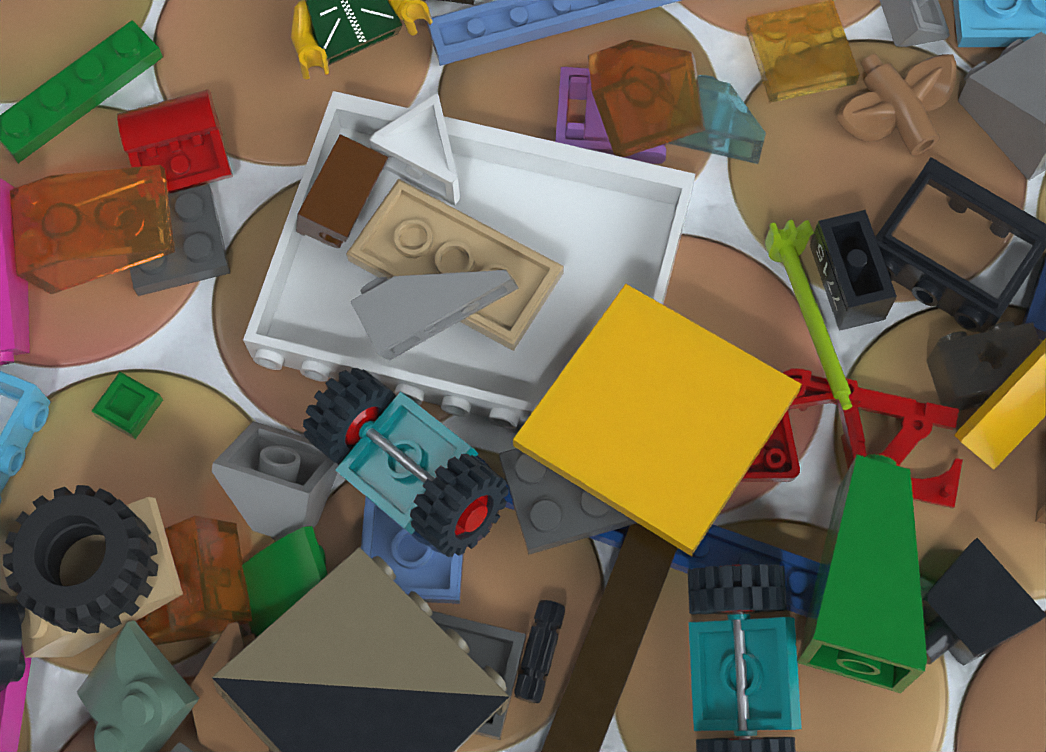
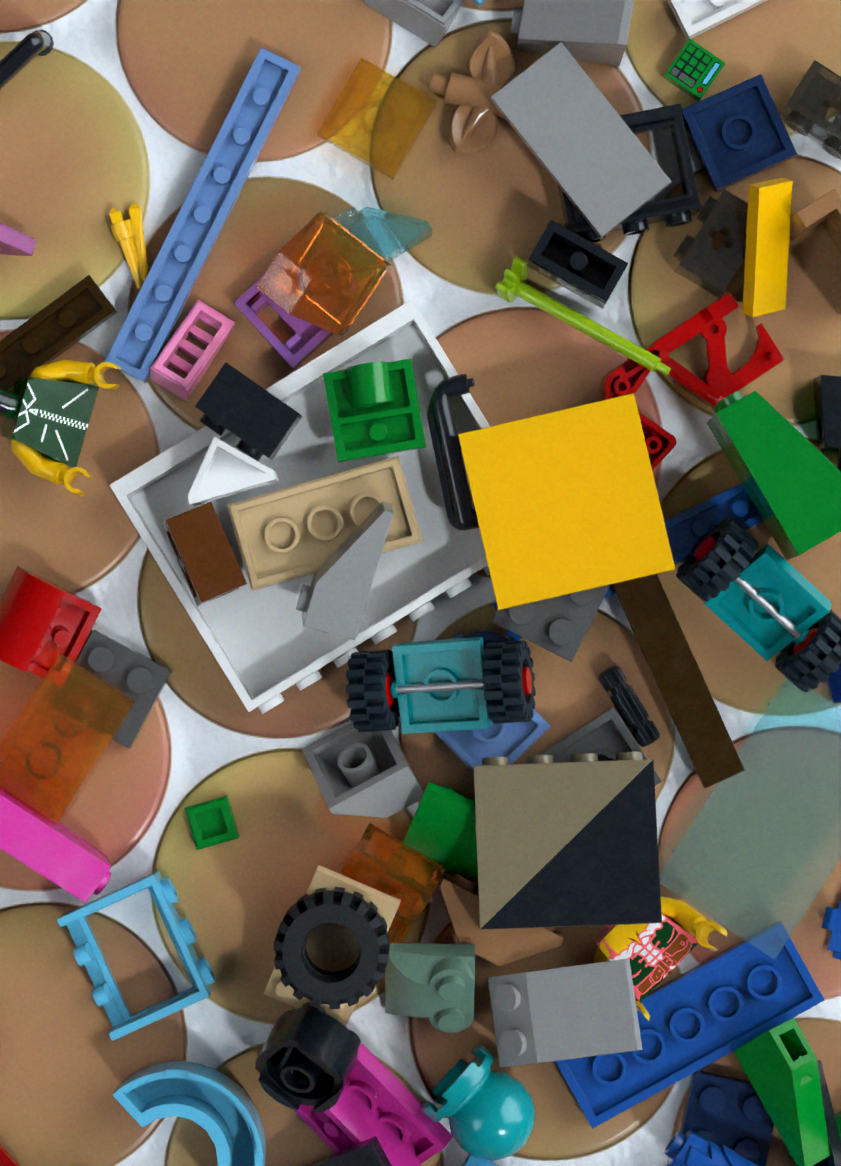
camera: 45 degrees left, 20 degrees up
none -> bright pink slope [150,300,235,401]
none -> black brick [195,362,302,461]
none -> green plate [323,359,426,463]
none -> black piece [427,374,479,530]
none -> light grey tile [491,42,672,239]

